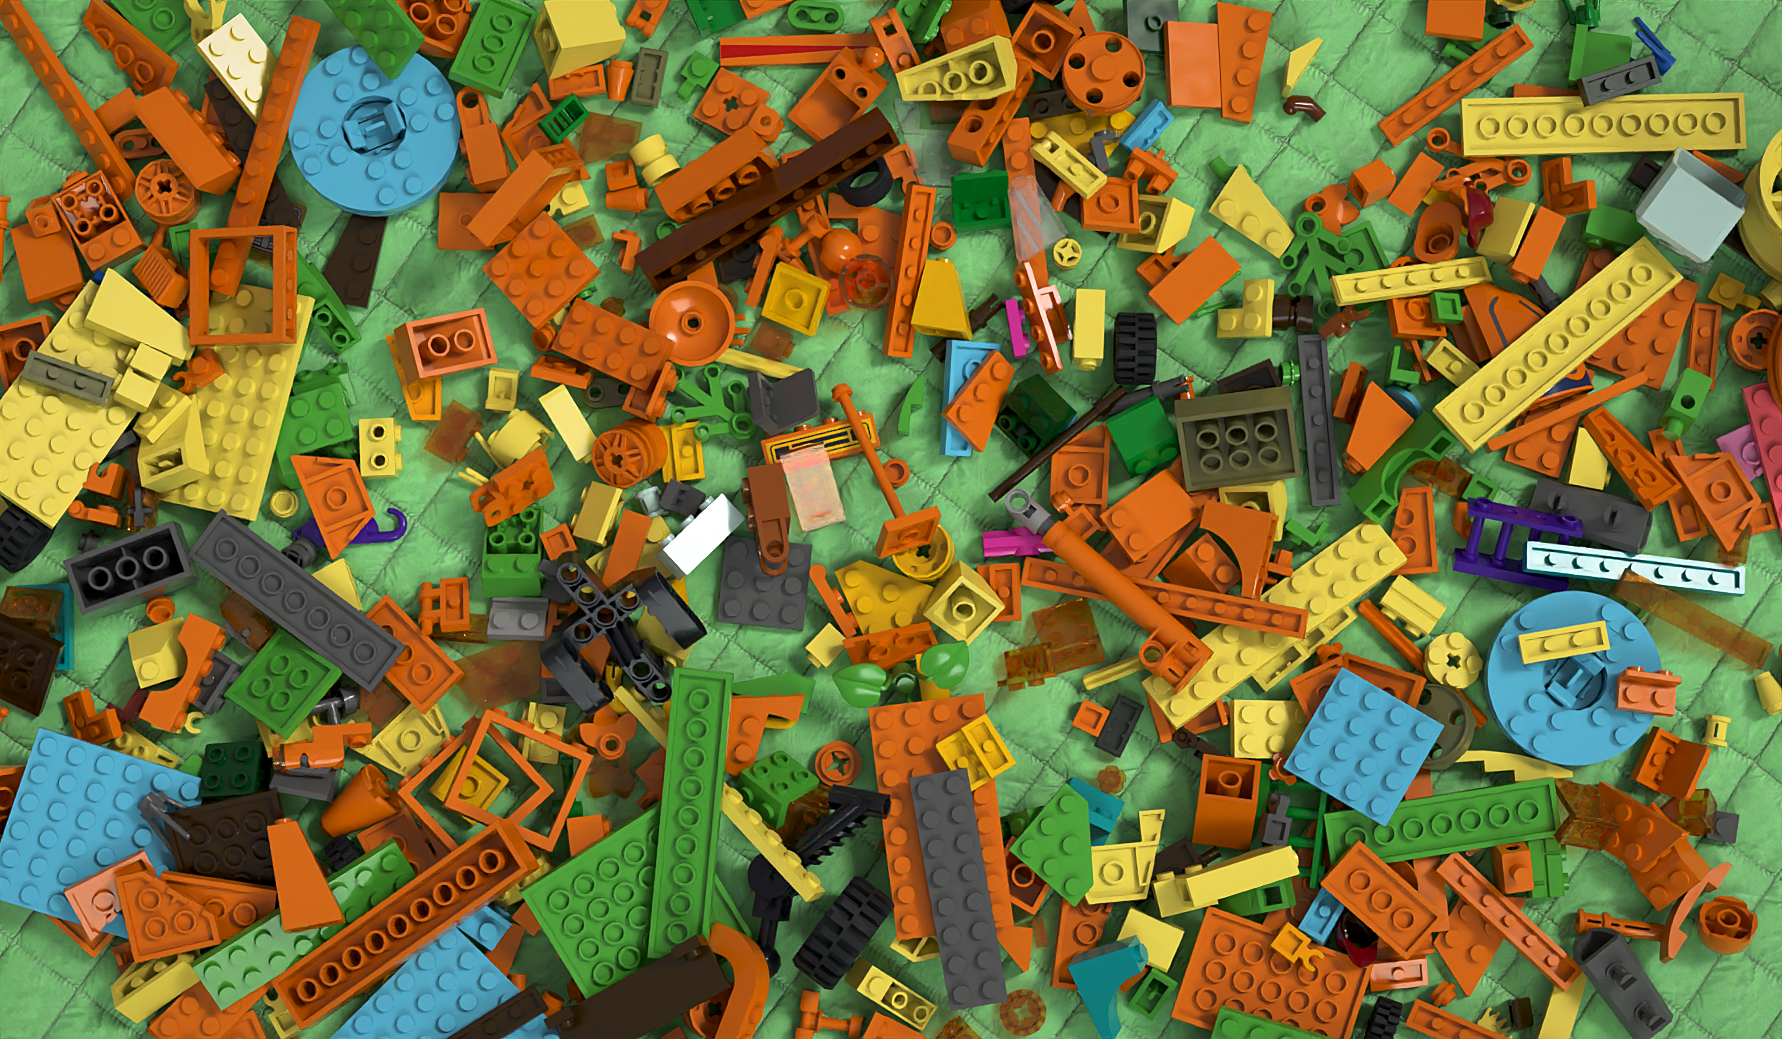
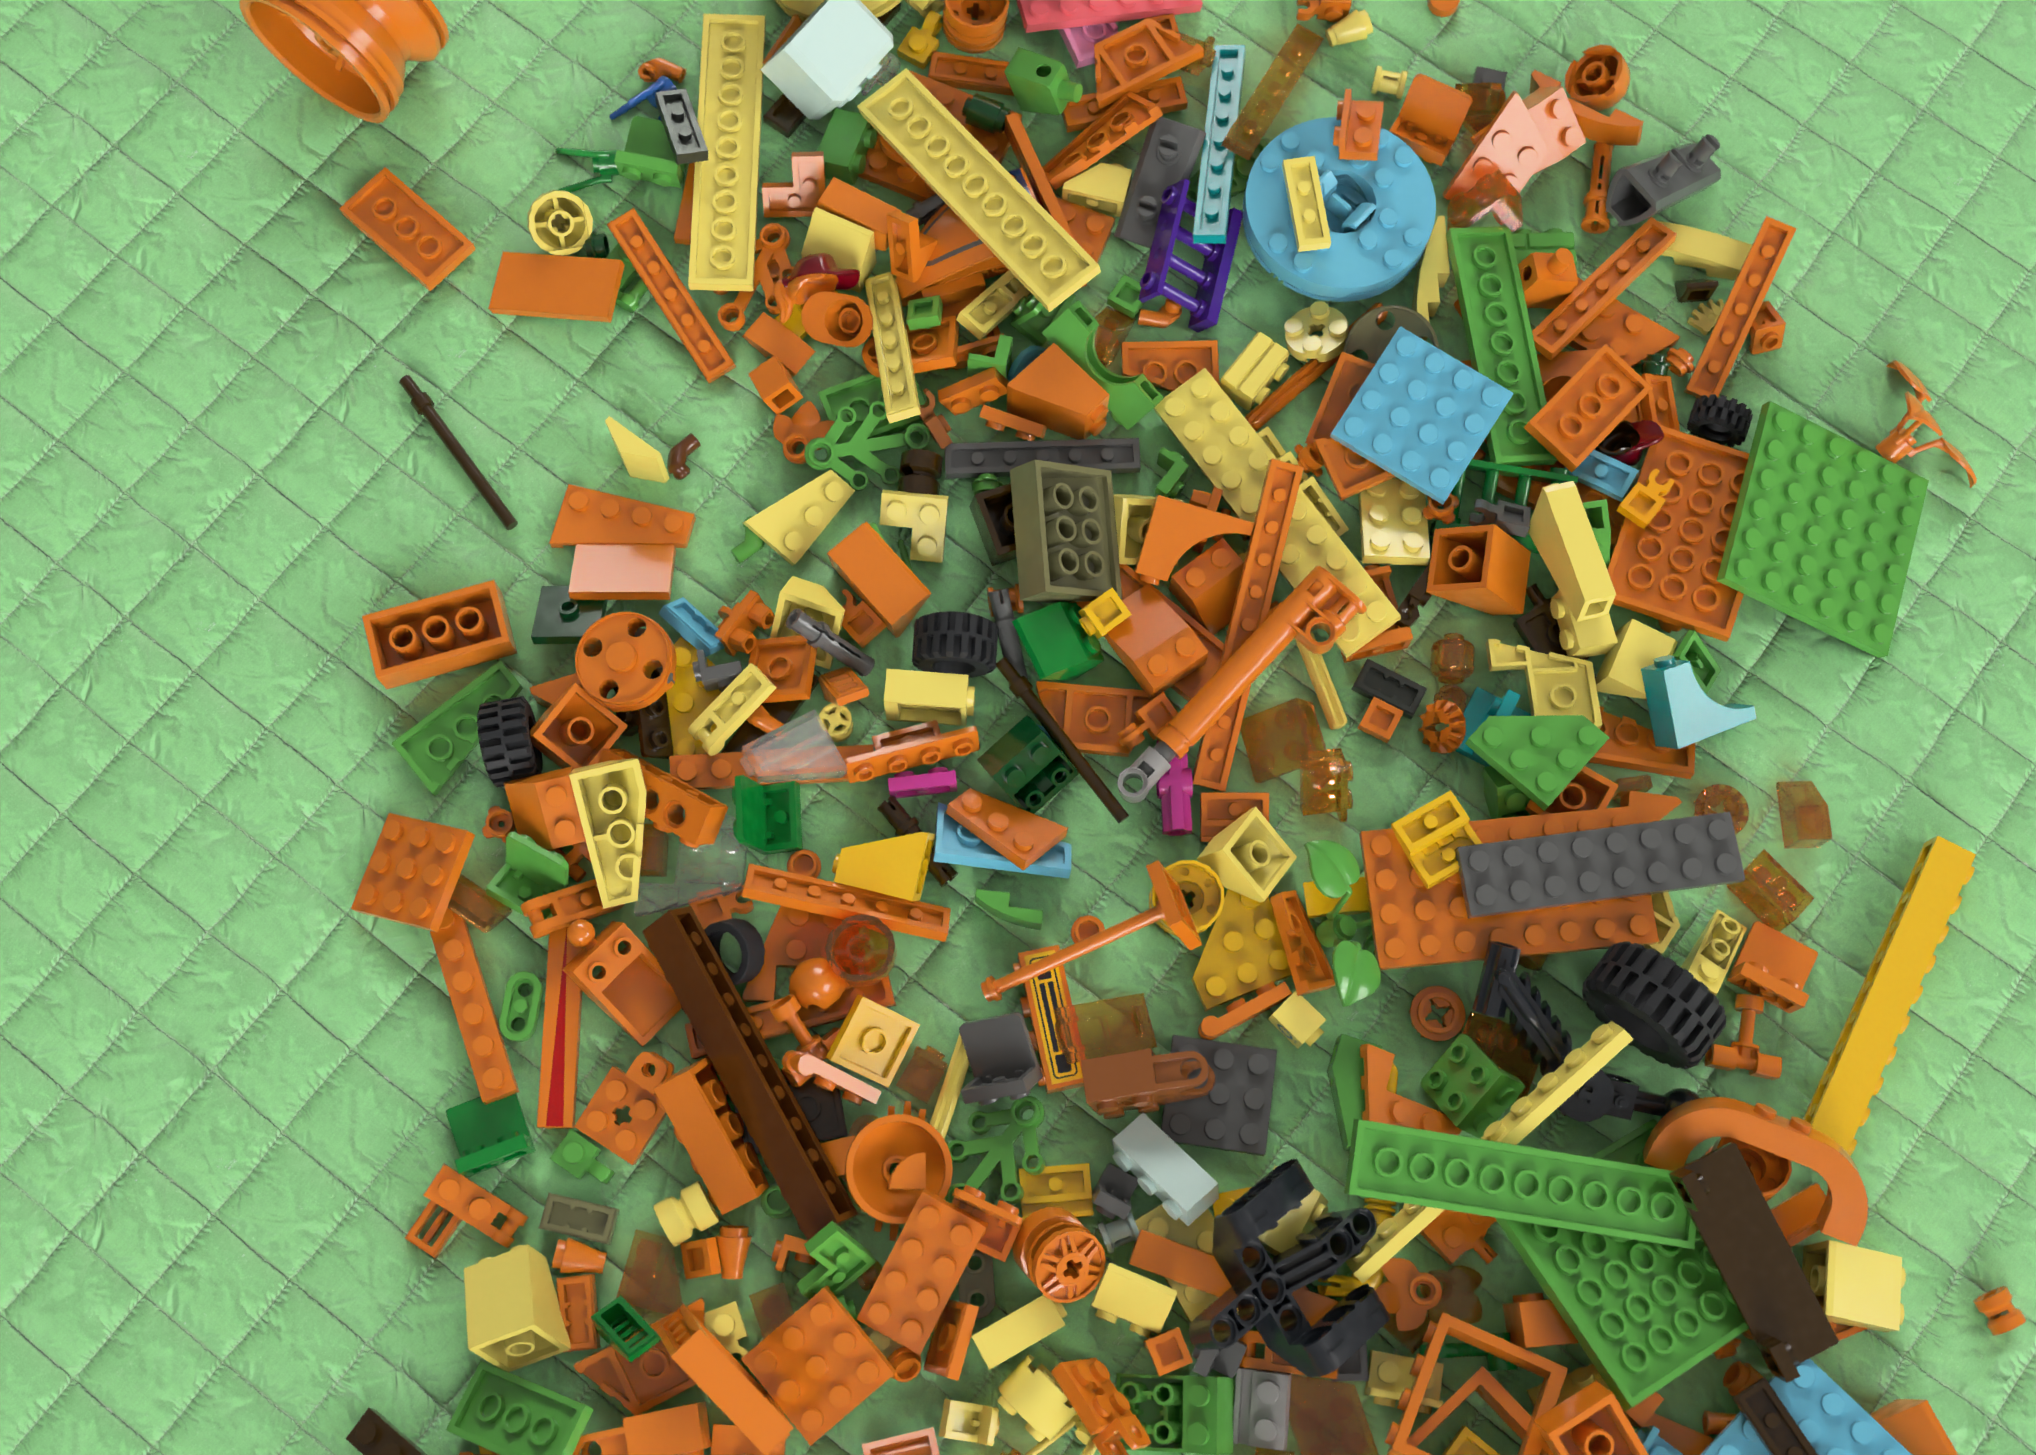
camera: 95 degrees left, 10 degrees down
none -> orange arm [638,57,686,83]
none -> dark grey pin [786,608,875,677]
none -> bright green plate [796,1221,876,1300]
none -> orange slope [818,666,870,706]
none -> orange slope [886,210,938,283]
none -> orange tile [888,1152,926,1190]
none -> orange plate [937,367,1009,416]
none -> dark green brick [962,93,1011,134]
none -> yellow bracket [1078,587,1132,639]
none -> orange gear [1418,700,1466,754]
none -> clear orange head [1430,633,1475,685]
none -> dark green plate [1639,354,1671,376]

